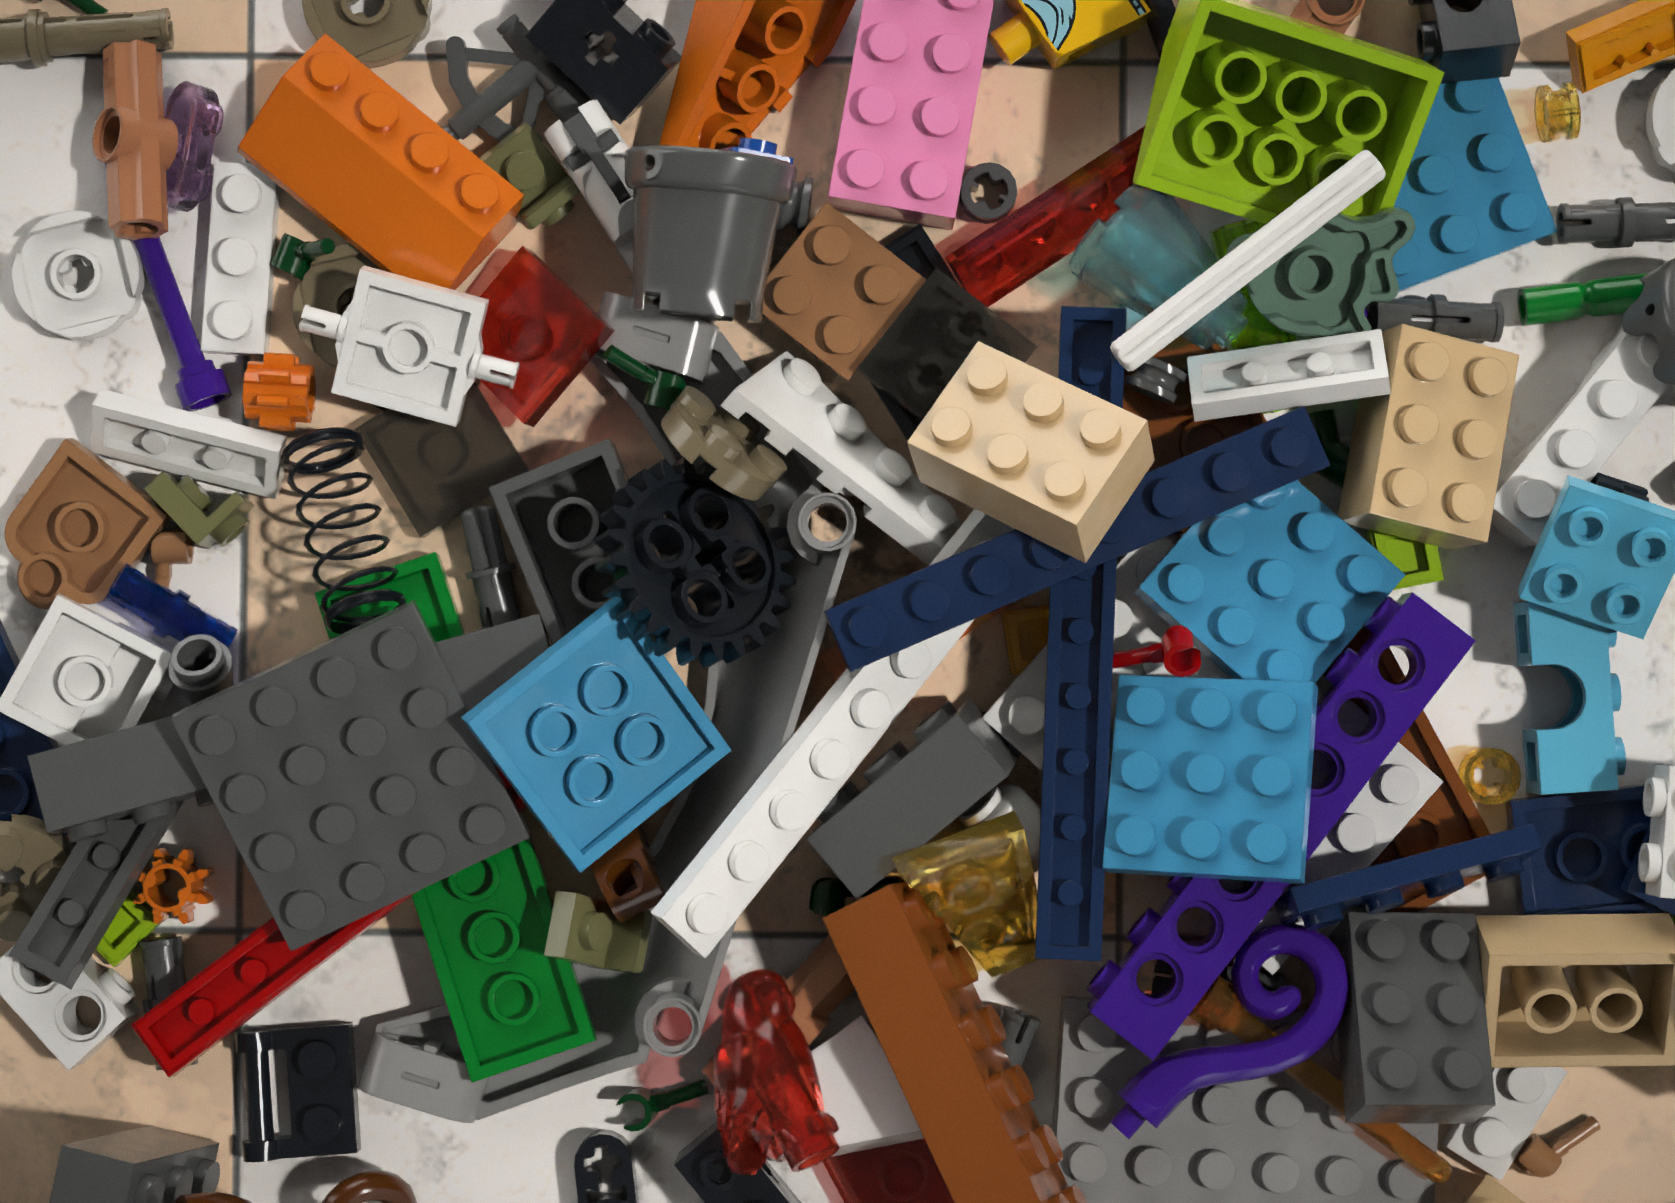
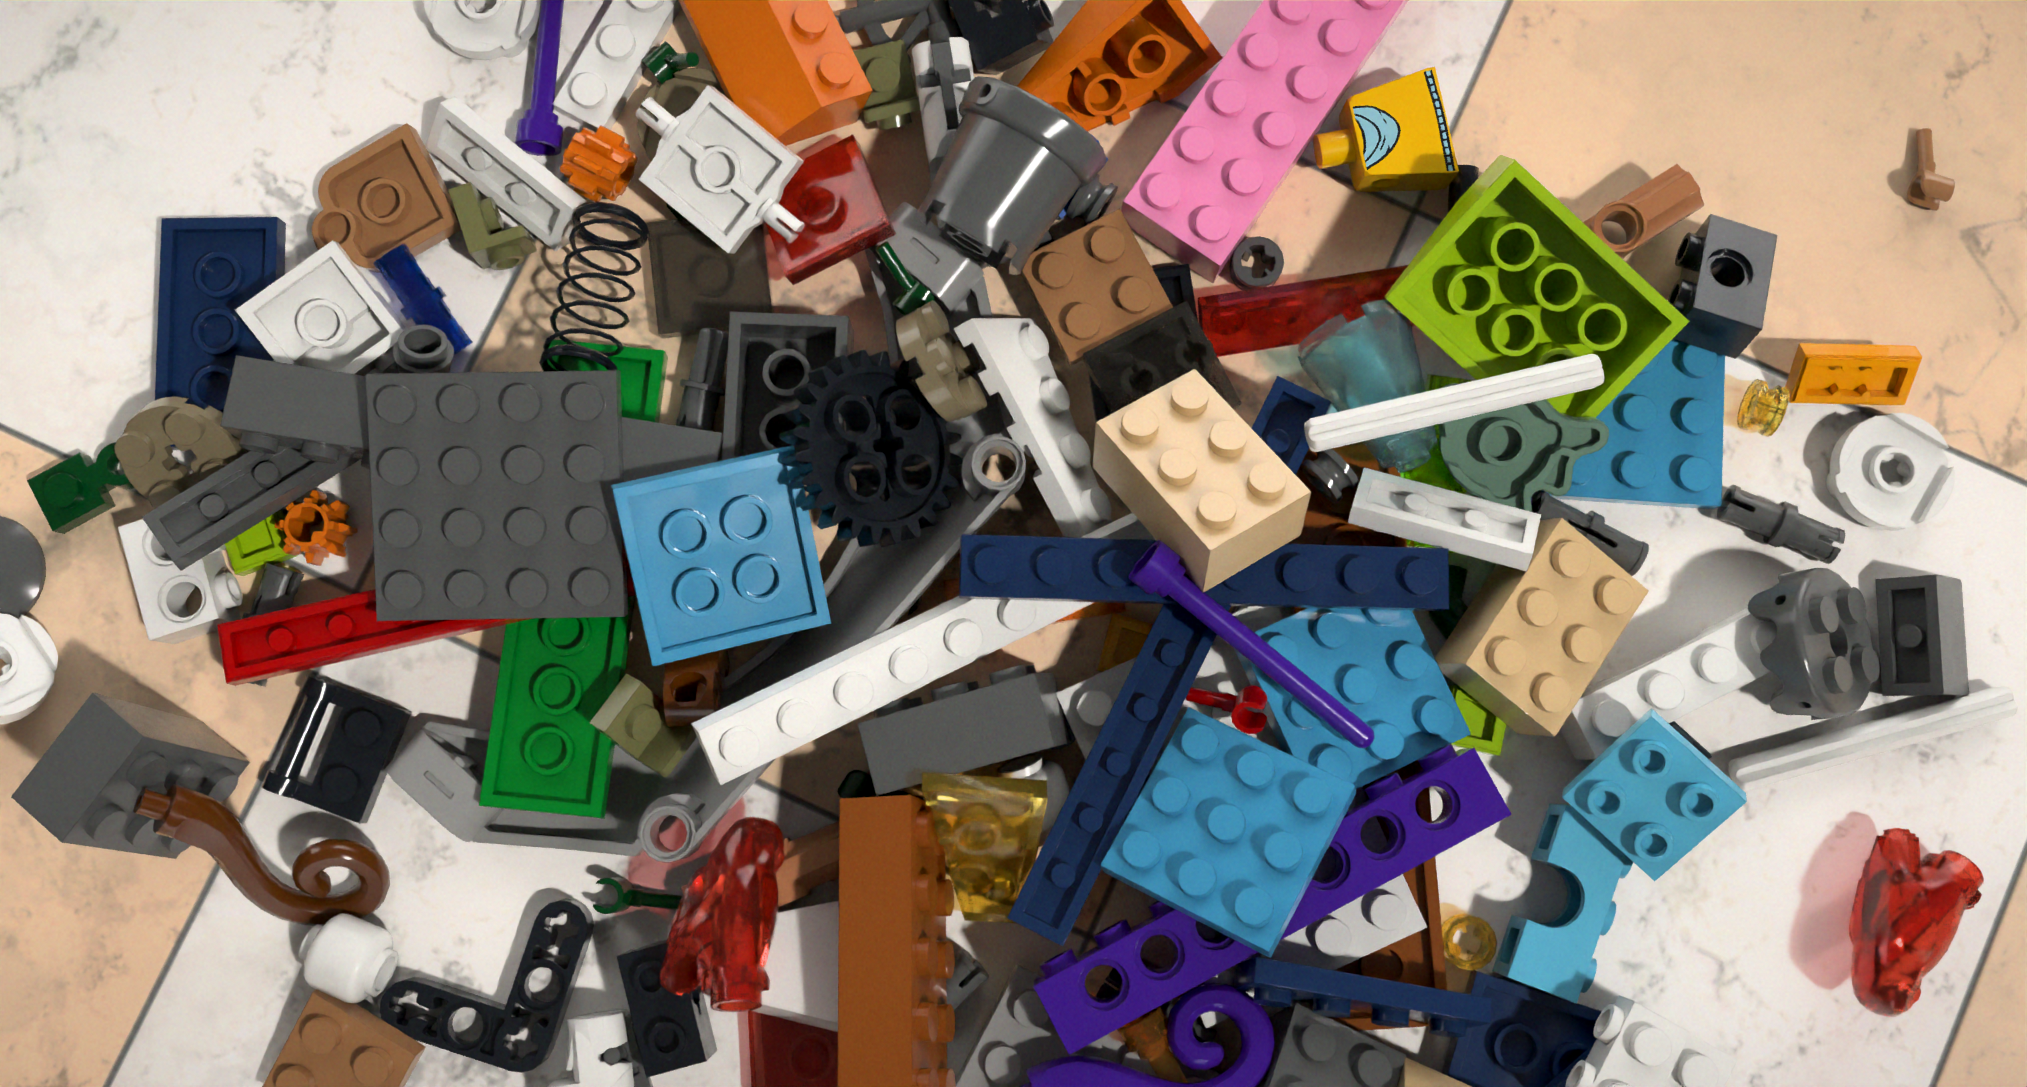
camera: 20 degrees right, 5 degrees down
medium nougat hand [147,529,194,617] -> none
green piece [1517,272,1648,326] -> none
none -> dark purple piece [1128,540,1375,748]

